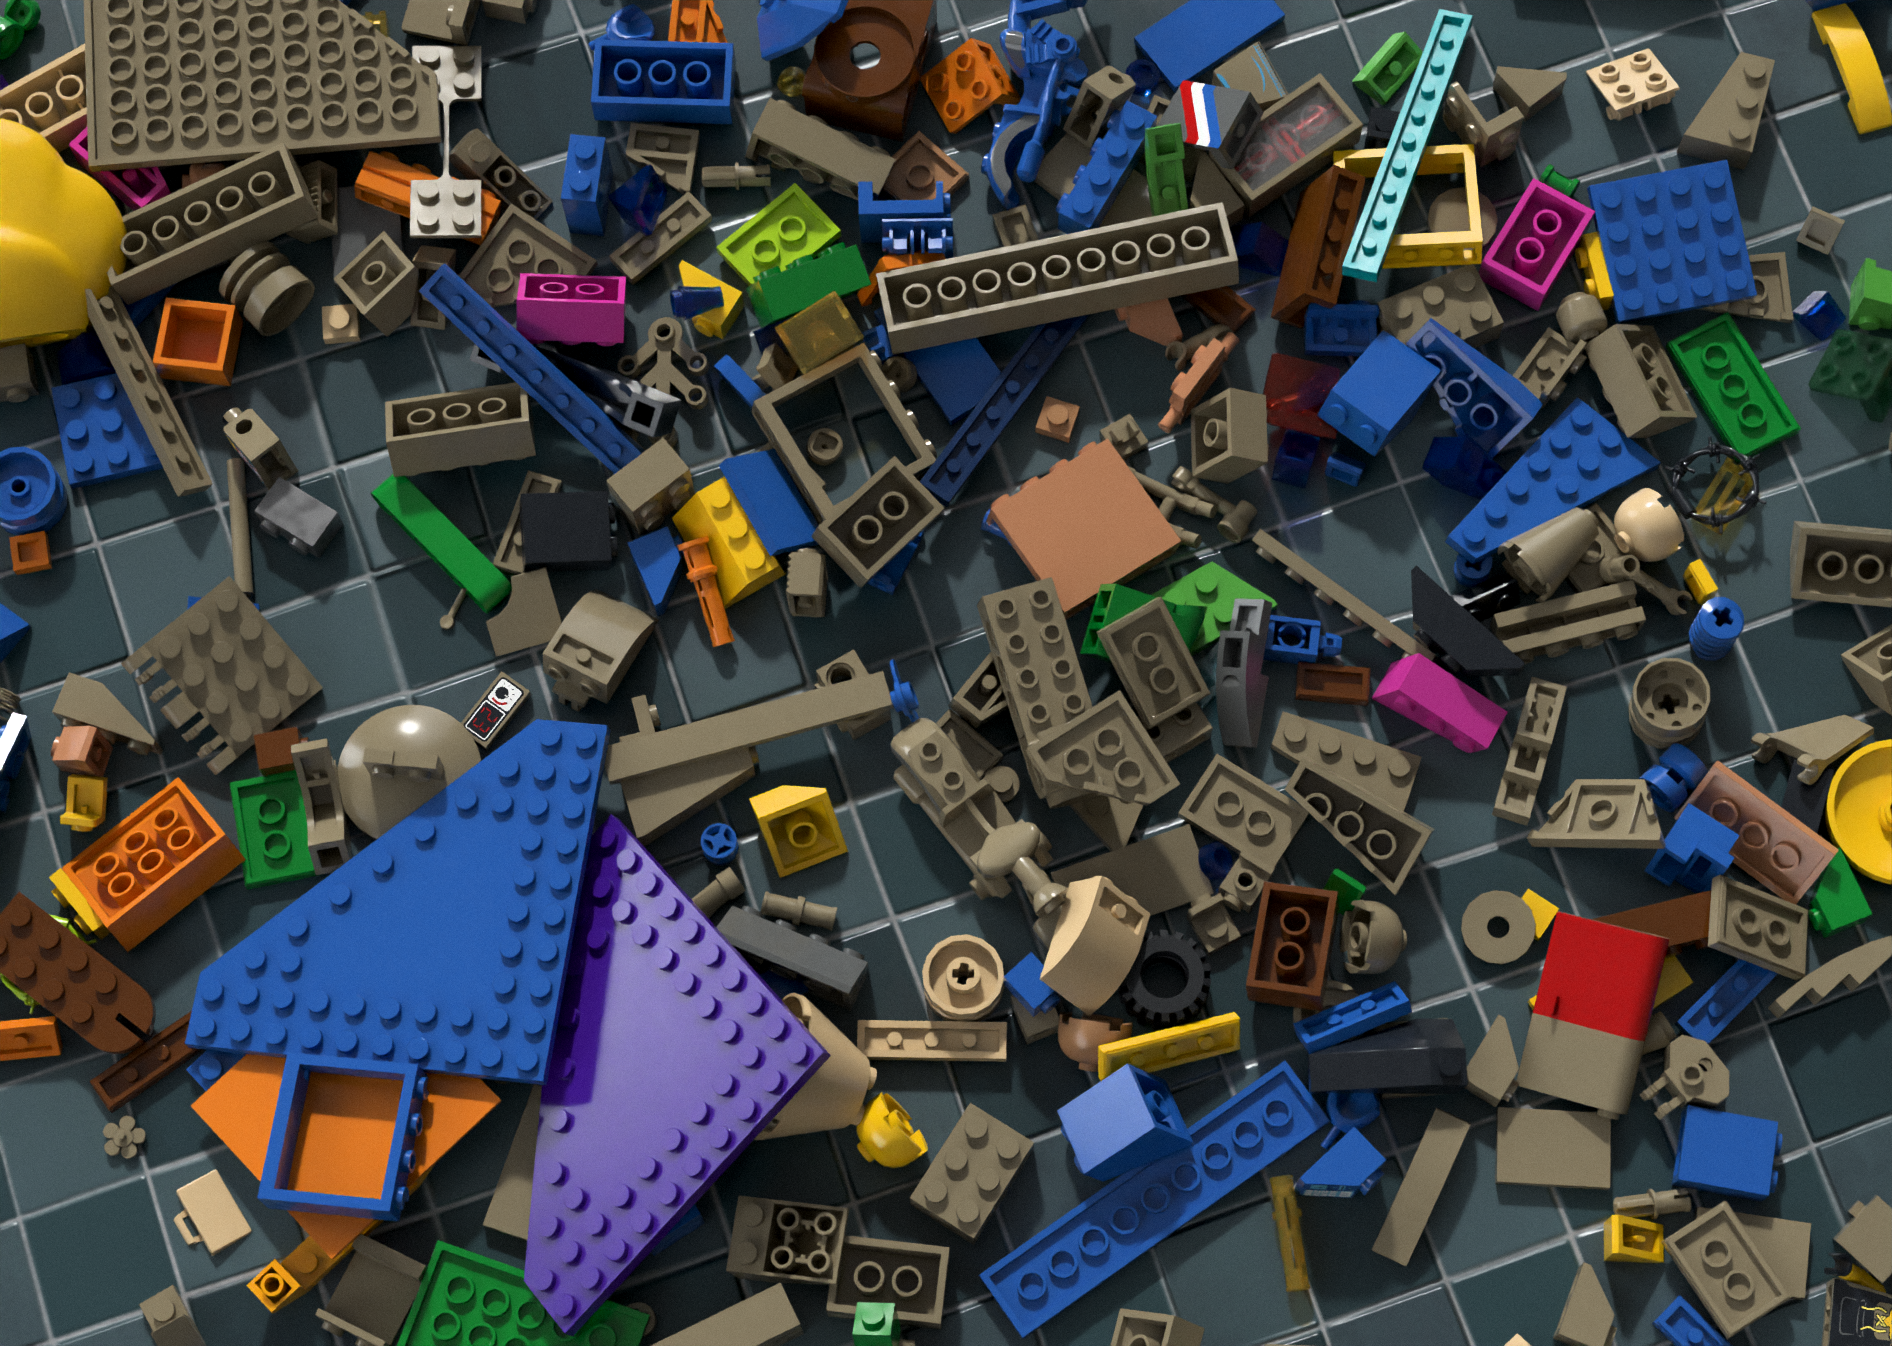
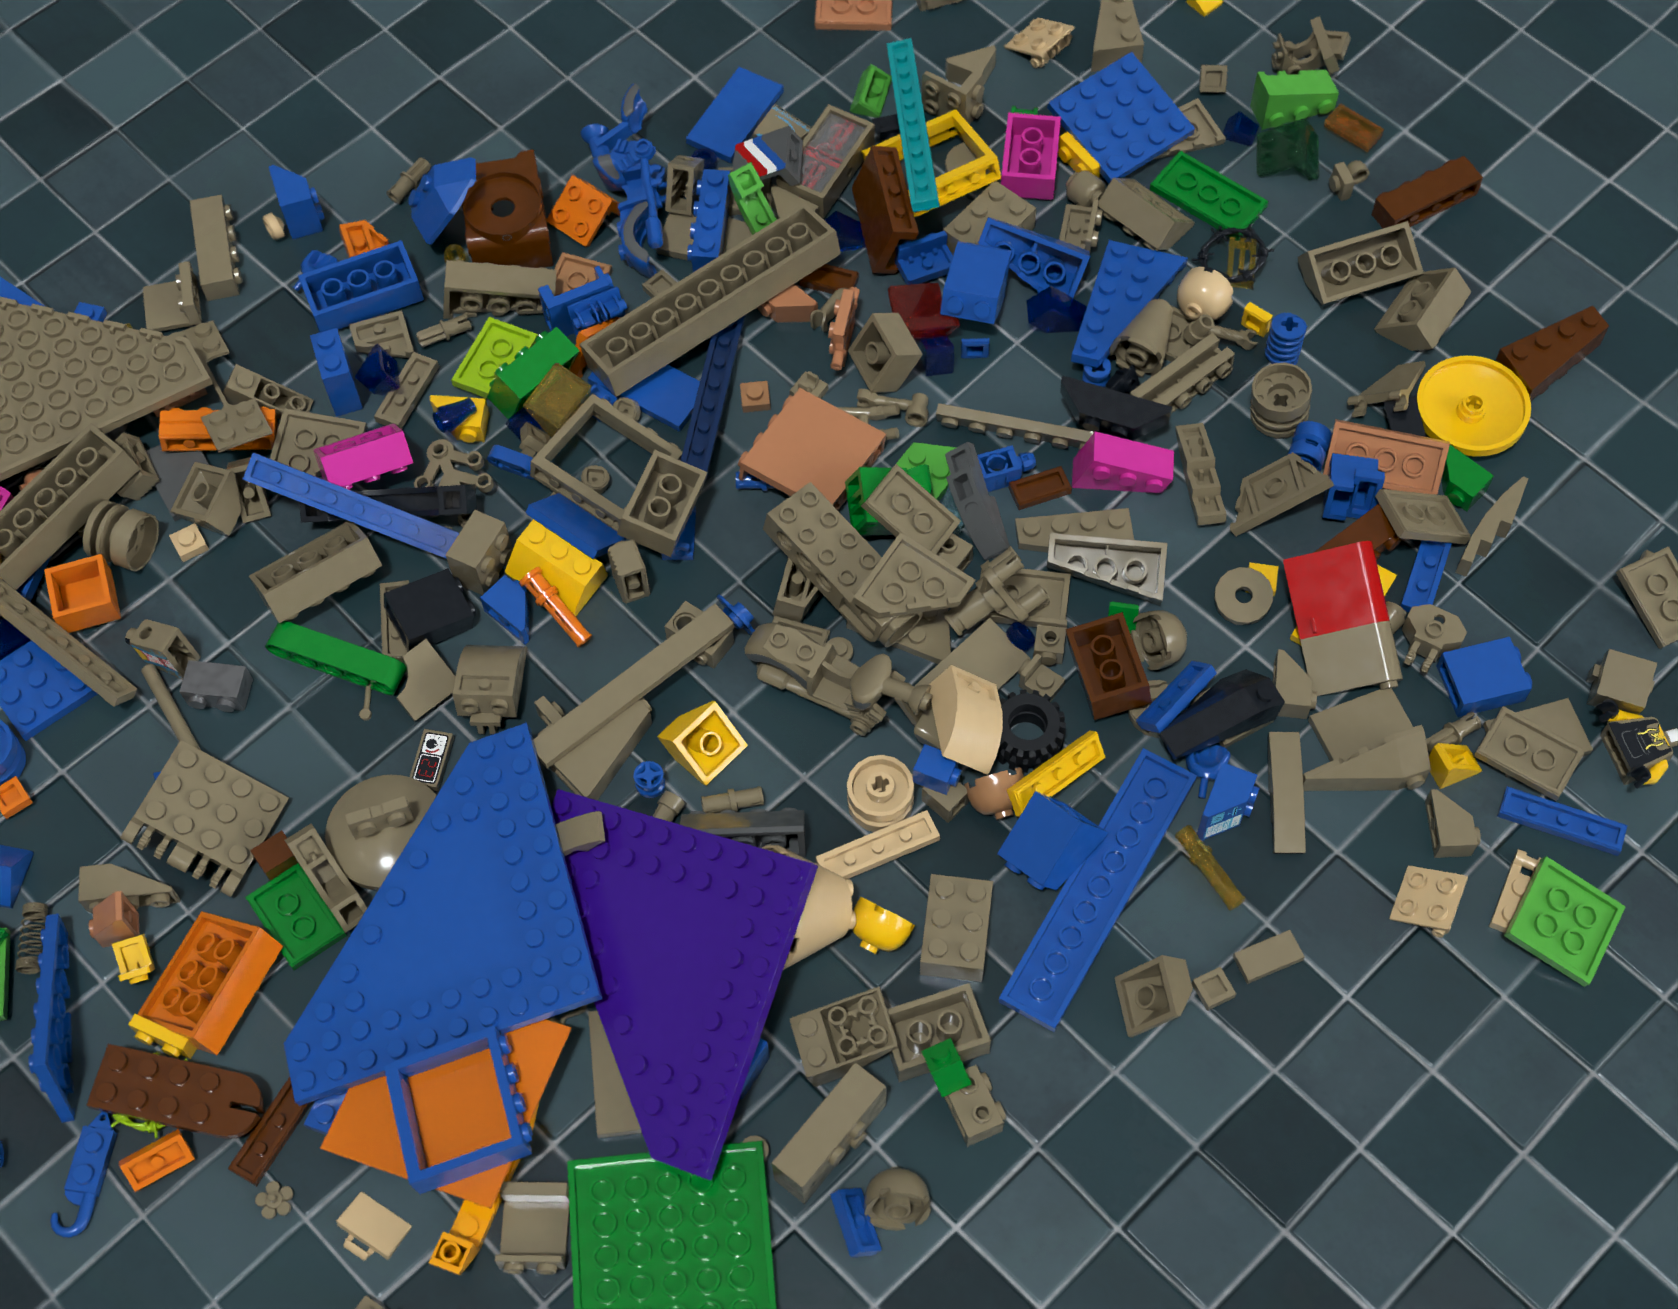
camera: 25 degrees left, 10 degrees down
none -> dark tan slope [556,811,605,857]
none -> dark tan wheel [943,546,1050,636]
none -> dark tan wedge [1303,725,1431,791]

